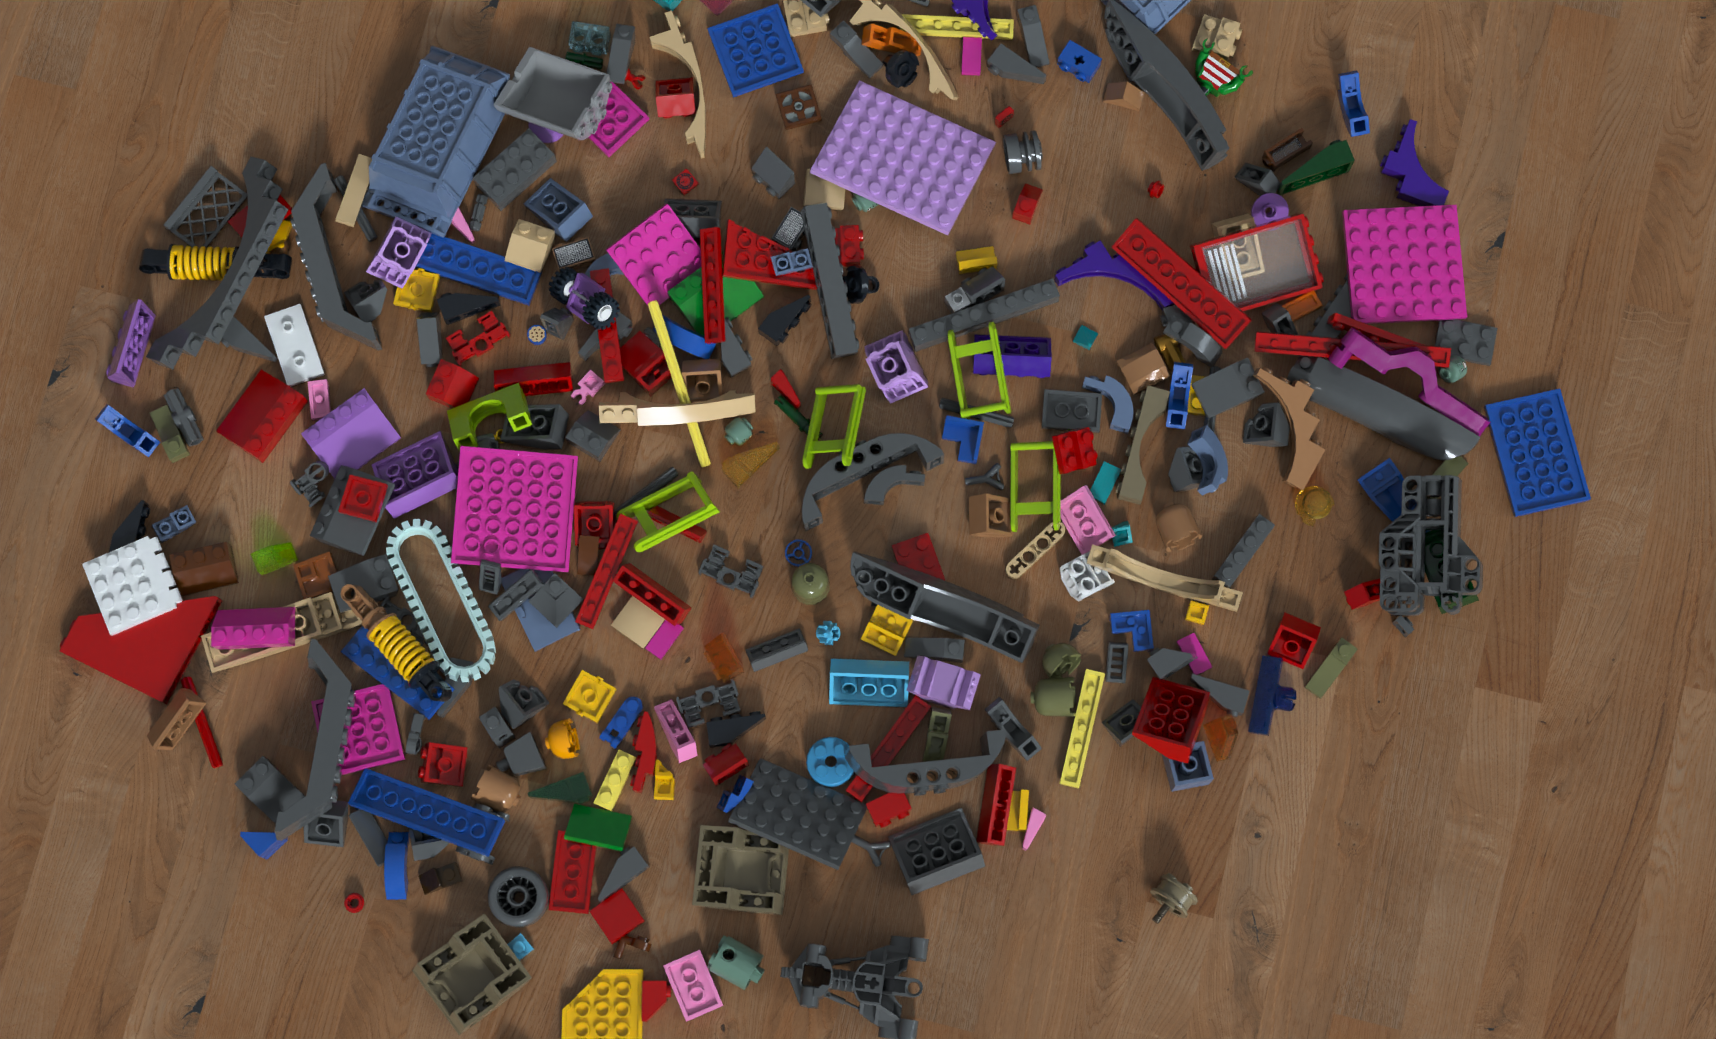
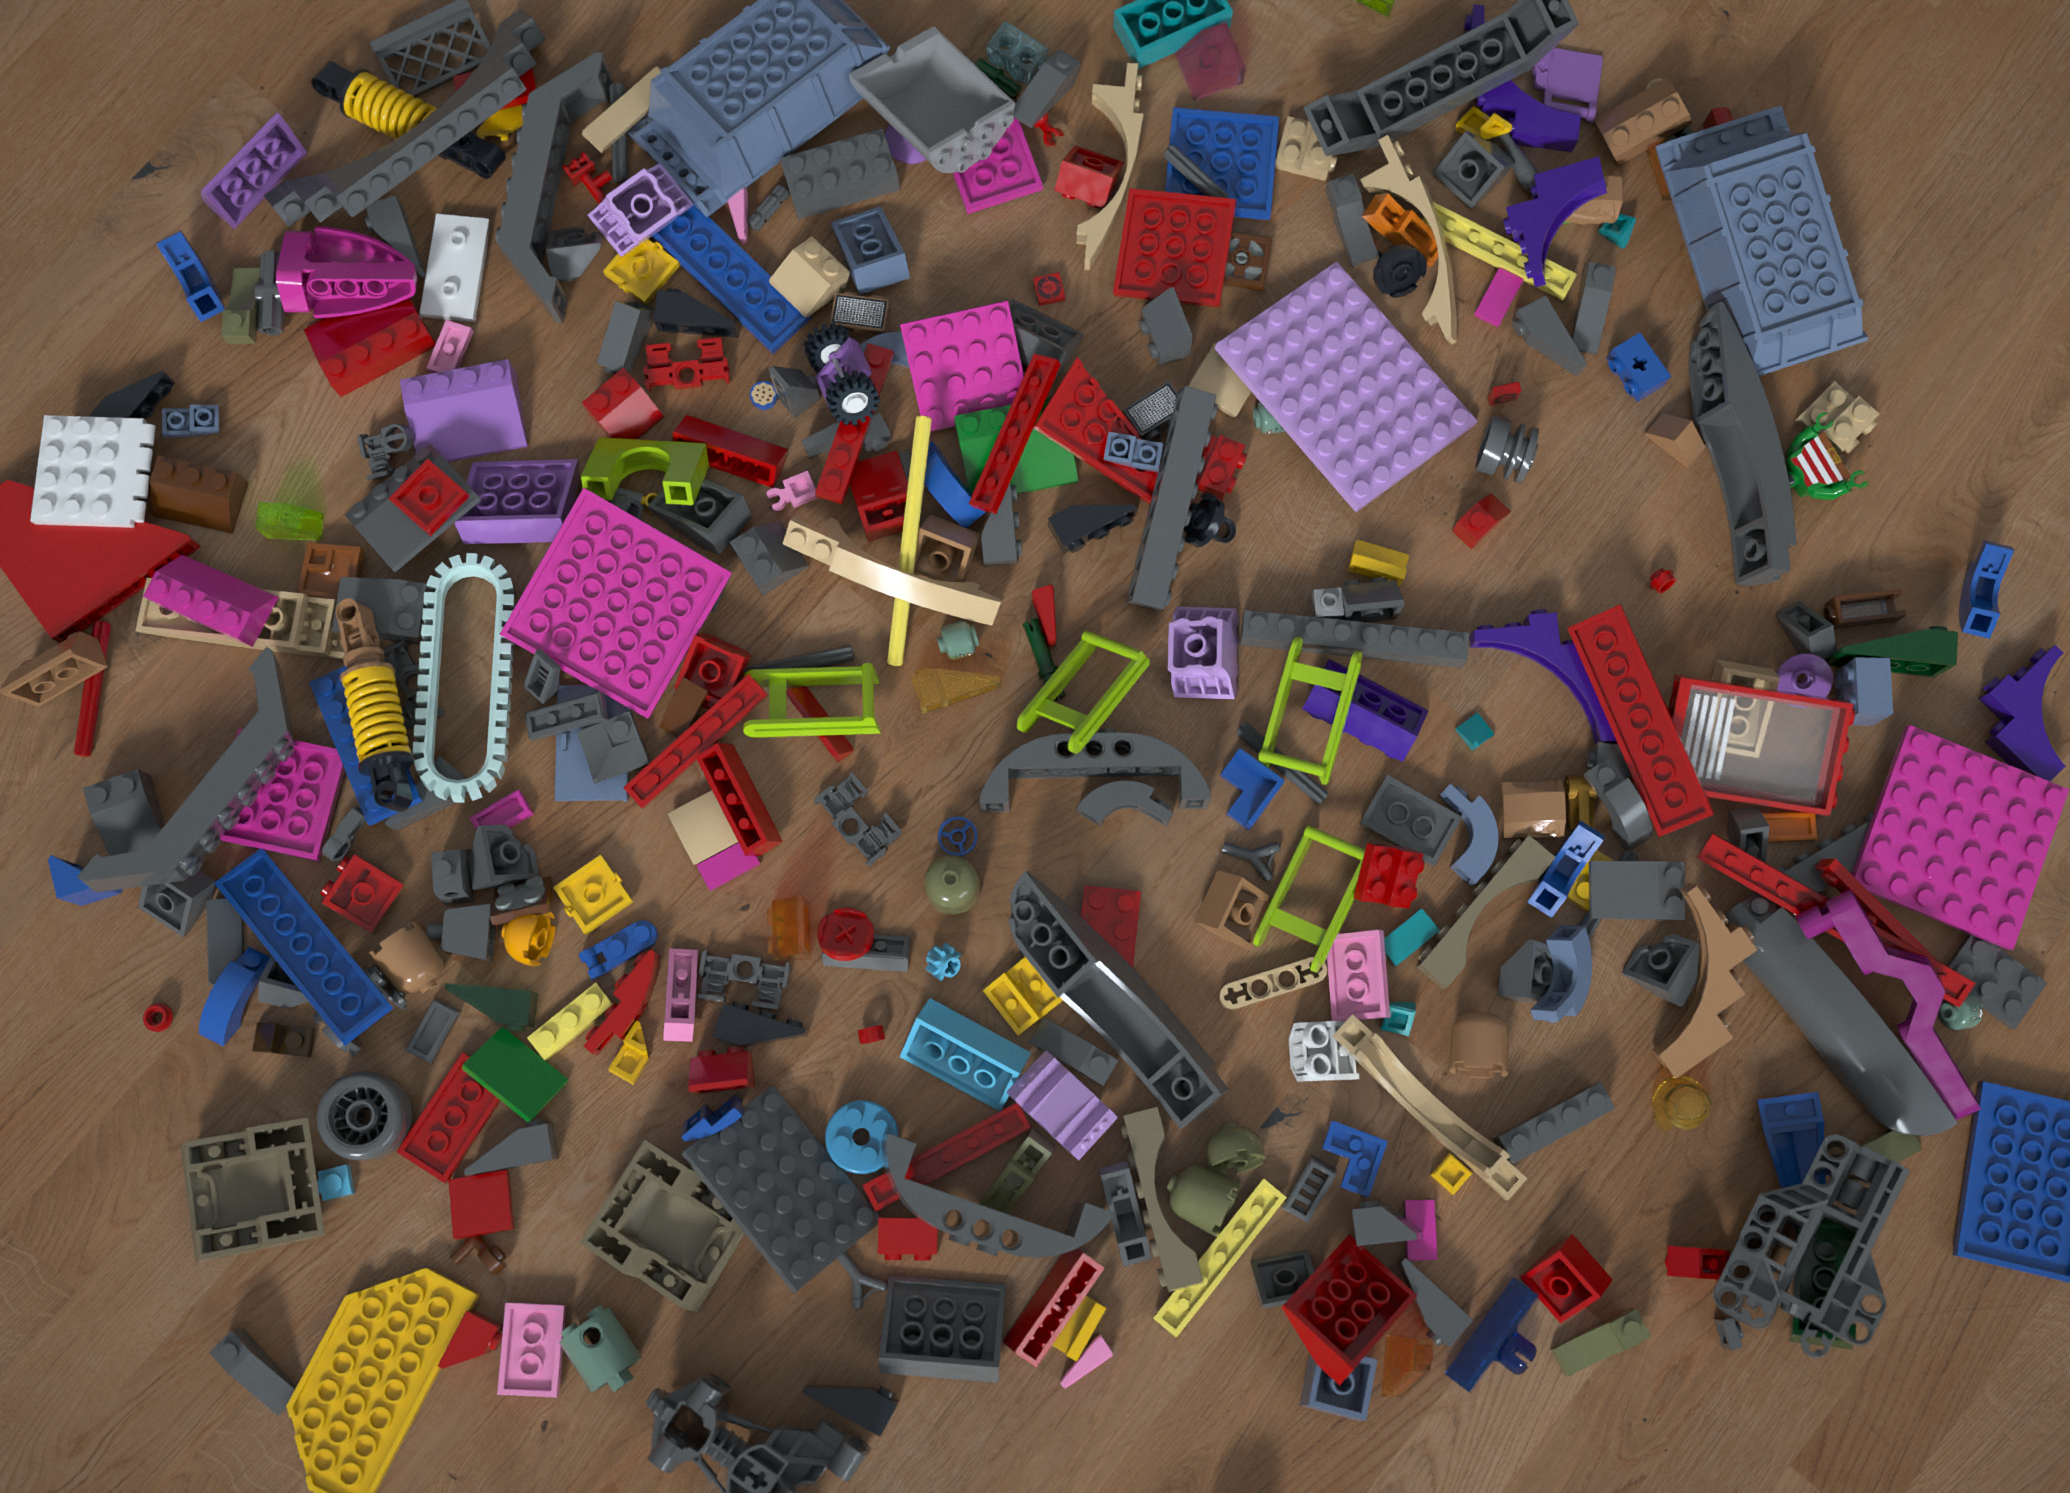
camera: 25 degrees right, 0 degrees up
none -> dark pink panel [276,226,417,318]
none -> dark grey tile [405,999,461,1064]
none -> dark pink tile [469,789,534,831]
none -> piece [490,876,553,925]
none -> red arm [561,151,613,204]
none -> black slope [801,1385,899,1437]
none -> red tile [817,907,874,961]
none -> red axle [857,1025,885,1045]
none -> red plate [1113,188,1237,308]
none -> dark tan arch [1120,1107,1204,1292]
none -> dark grey axle [1164,145,1228,198]
none -> sand blue brick [1833,657,1893,726]

